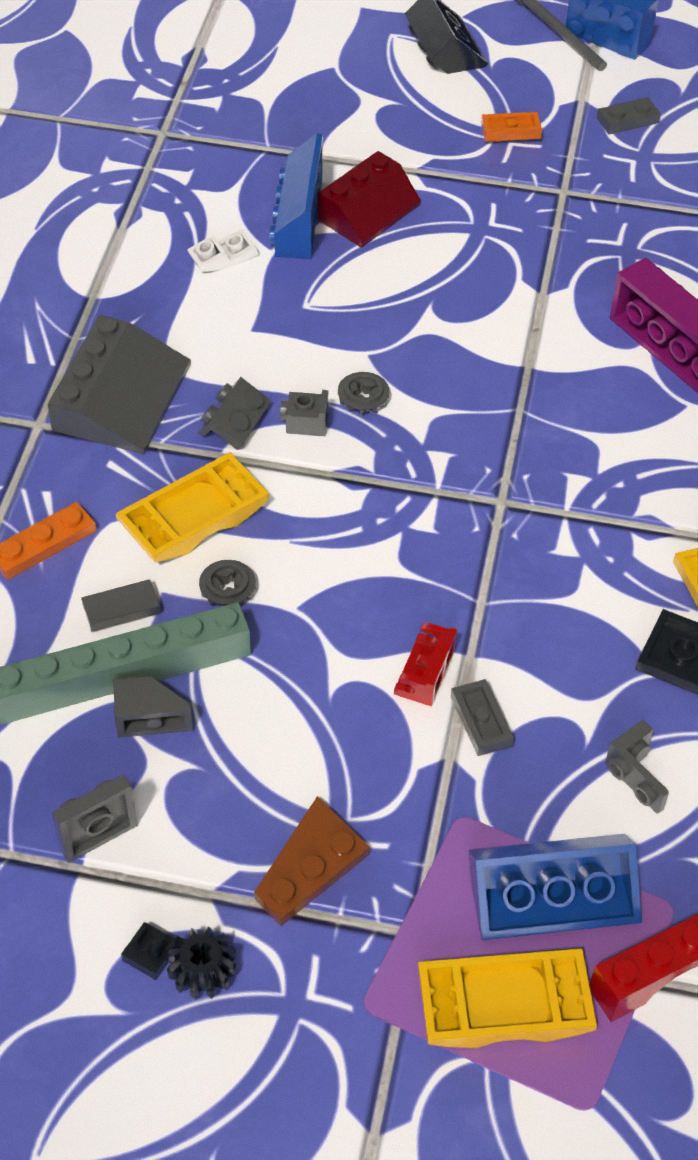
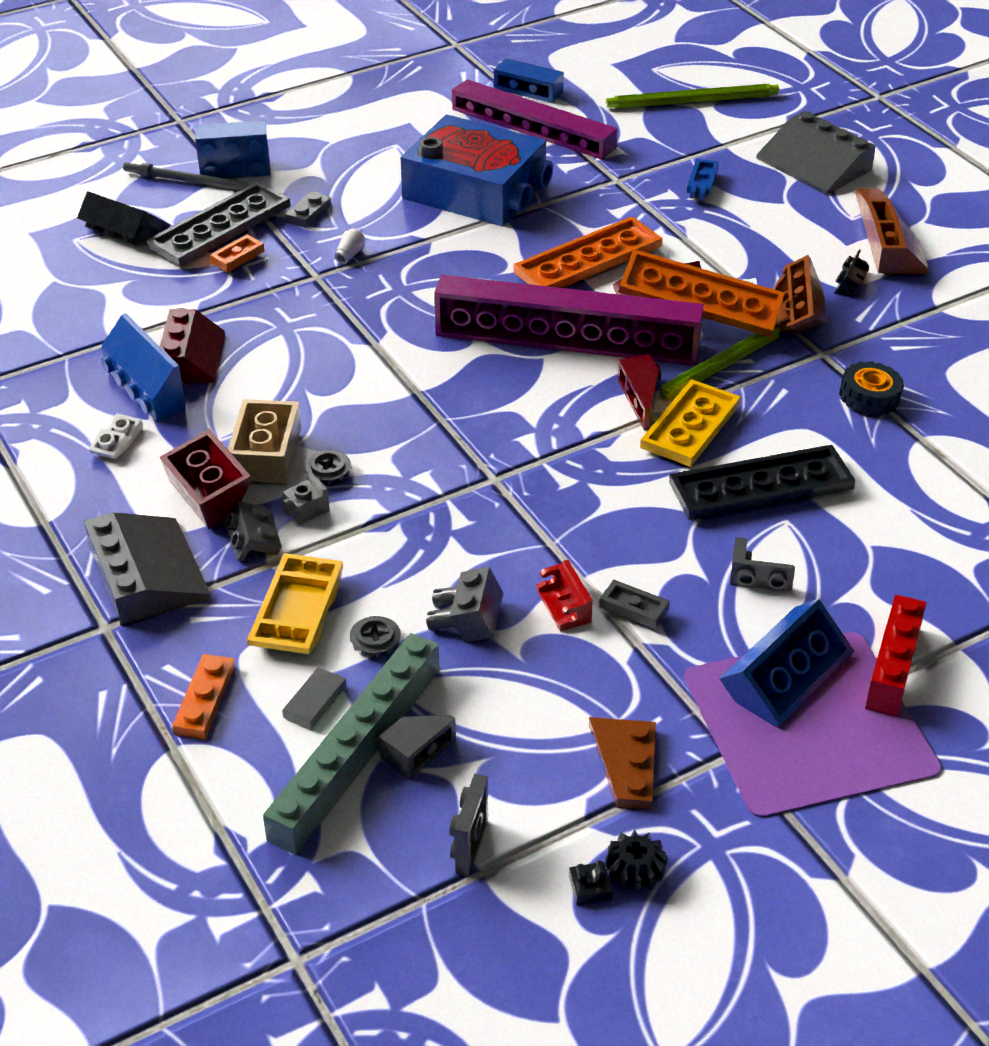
camera: 40 degrees left, 10 degrees down
yellow slope [418,948,597,1048] -> none
none -> dark grey plate [147,181,290,266]
none -> dark red slope [159,429,252,529]
none -> tan brick [228,399,302,483]
none -> white cone [334,229,365,264]
none -> dark grey brick [426,567,503,642]

